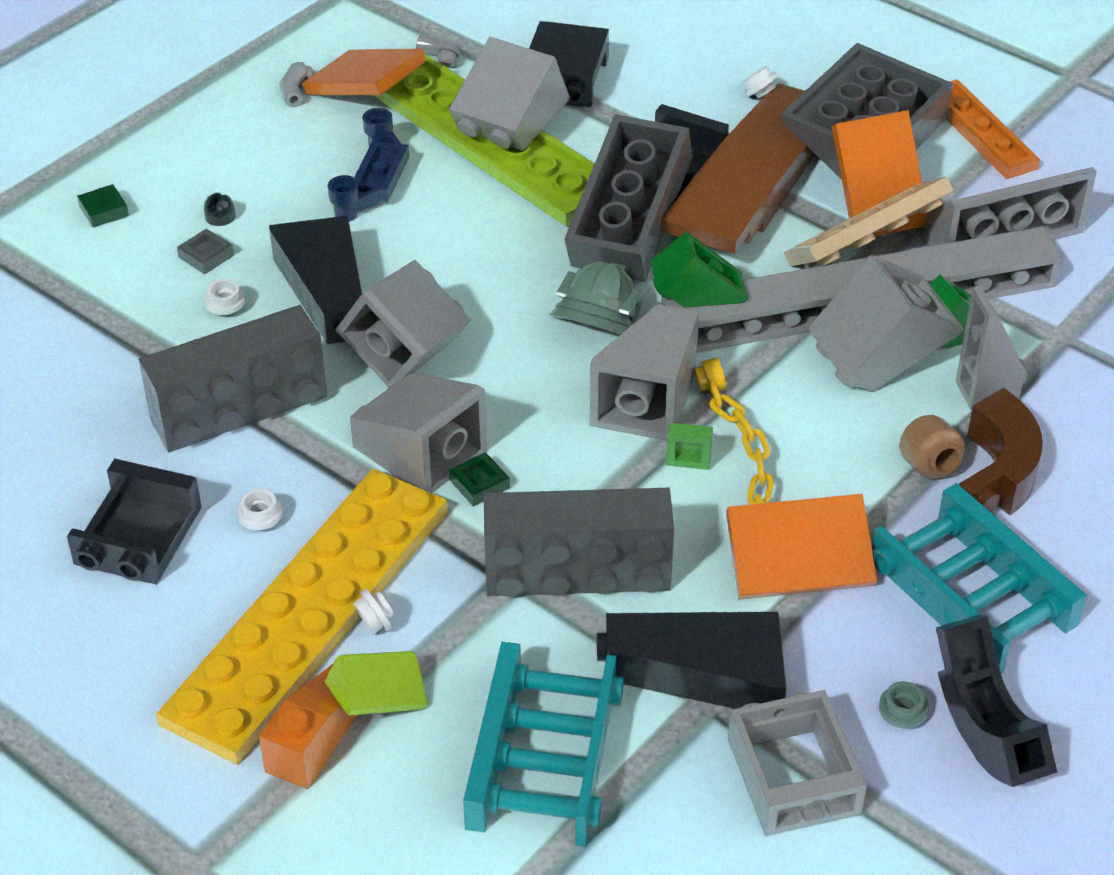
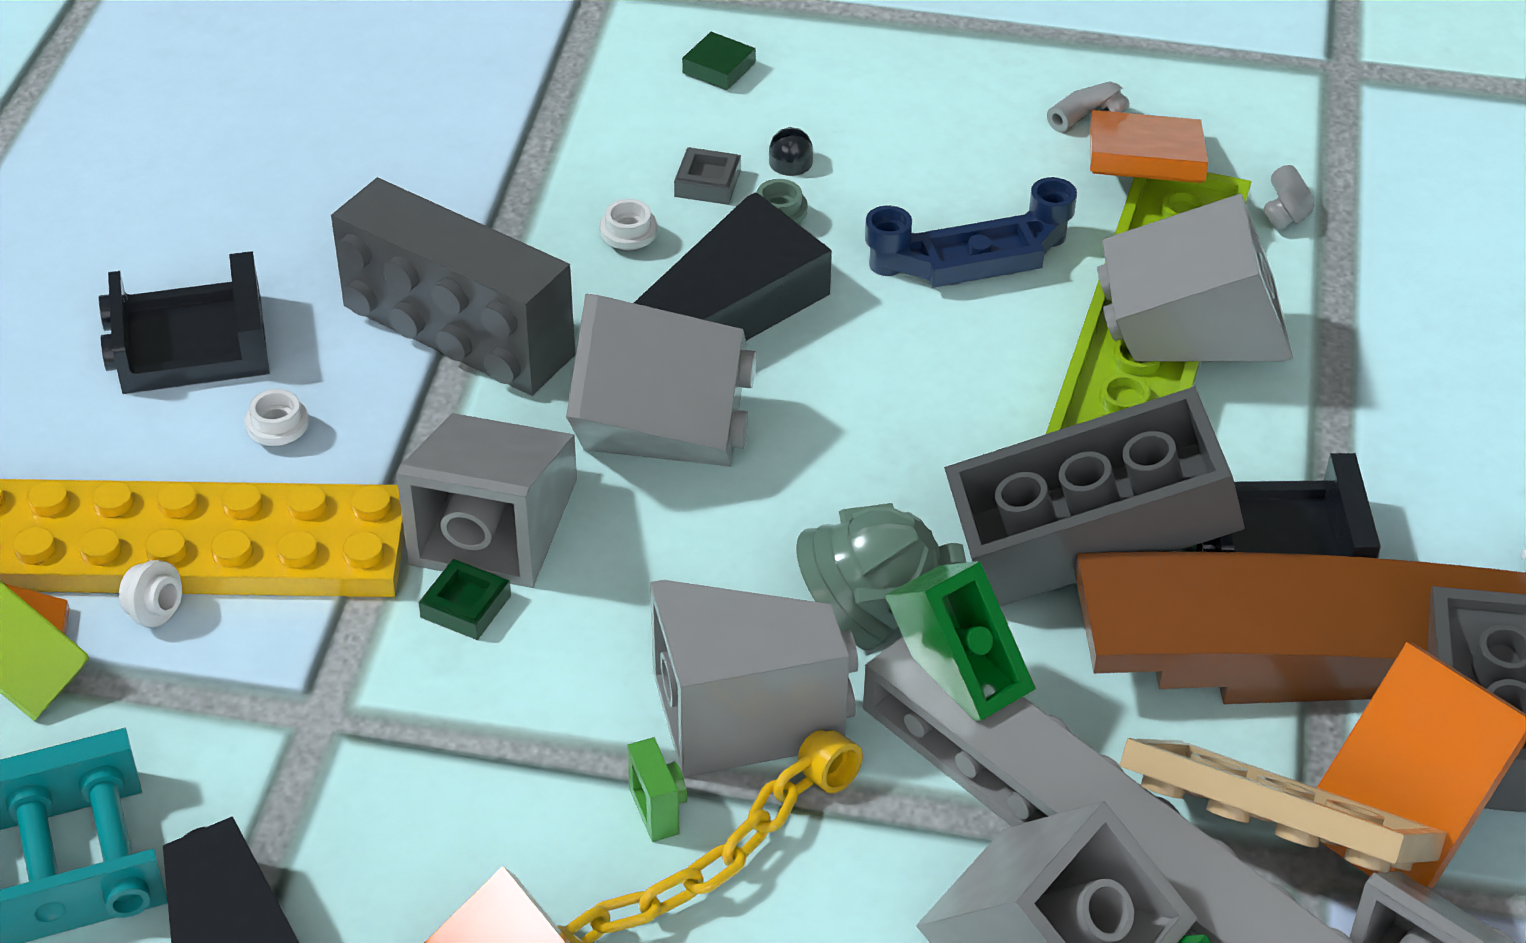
camera: 60 degrees right, 0 degrees up
dark grey brick [483,487,674,597] -> none
black panel [529,21,609,107] -> none
none -> sand green plate [757,179,808,224]

